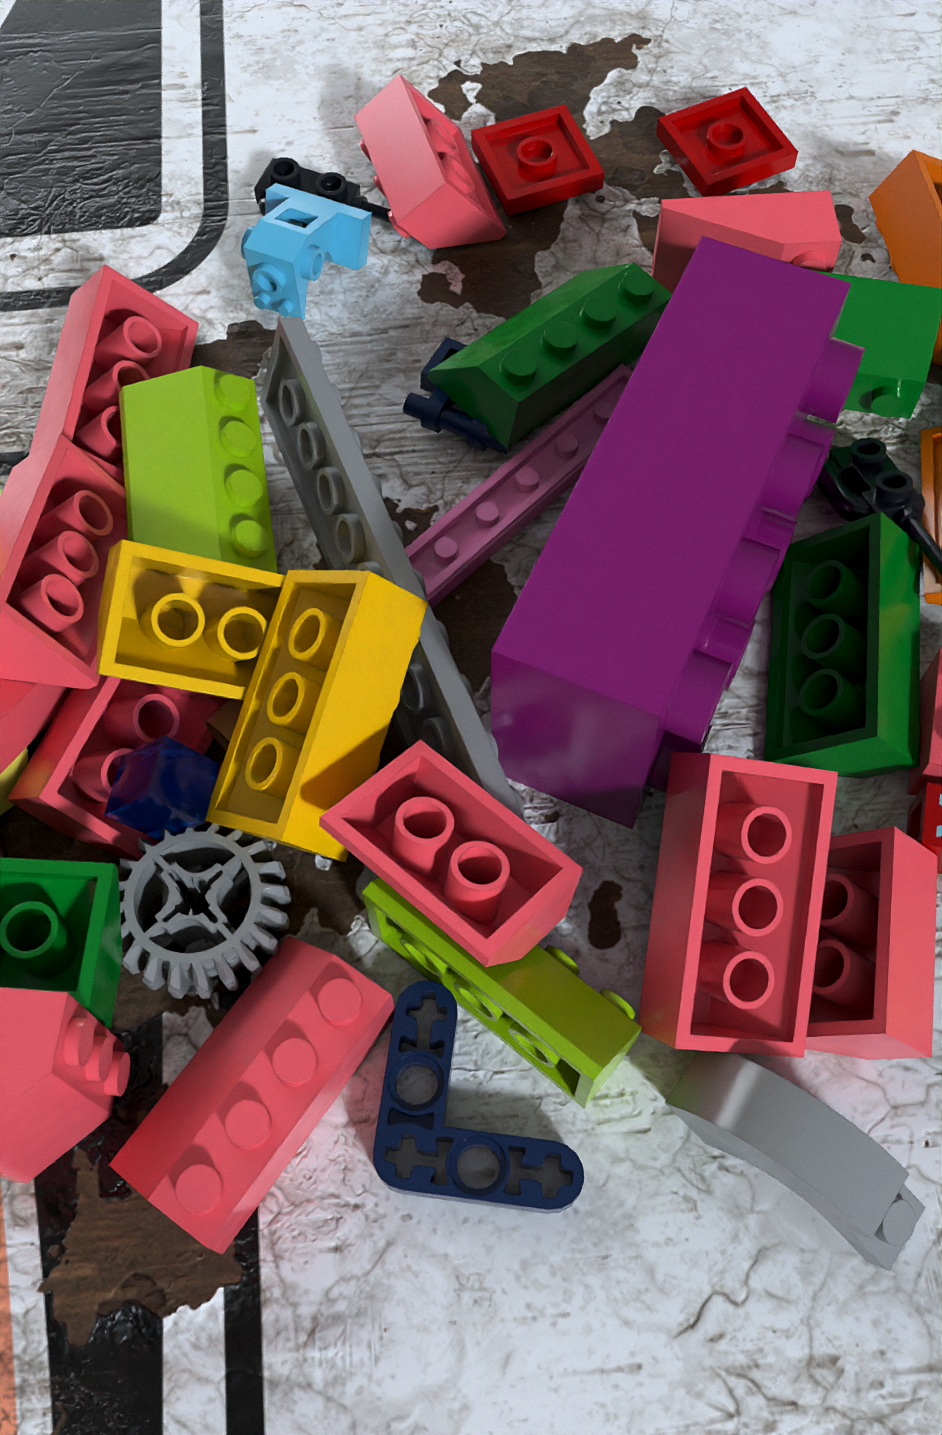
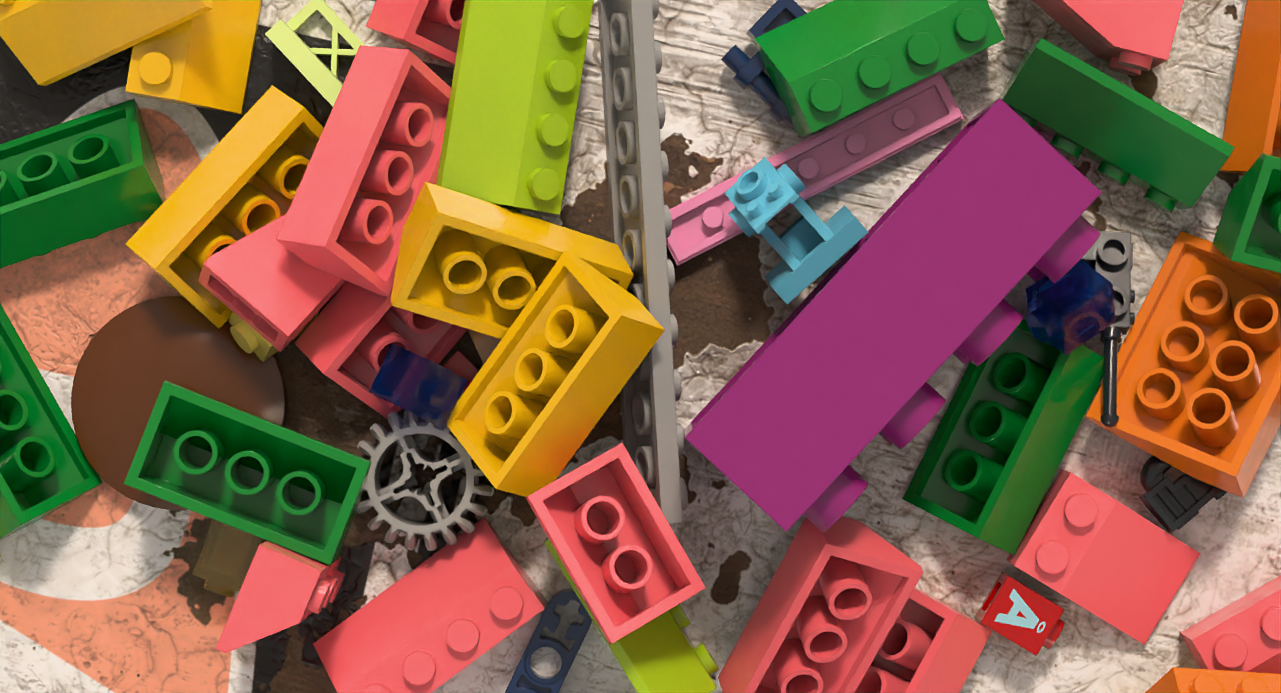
camera: 10 degrees right, 25 degrees up
none -> medium azure tile [725,157,869,304]
none -> clear blue brick [1025,259,1116,355]

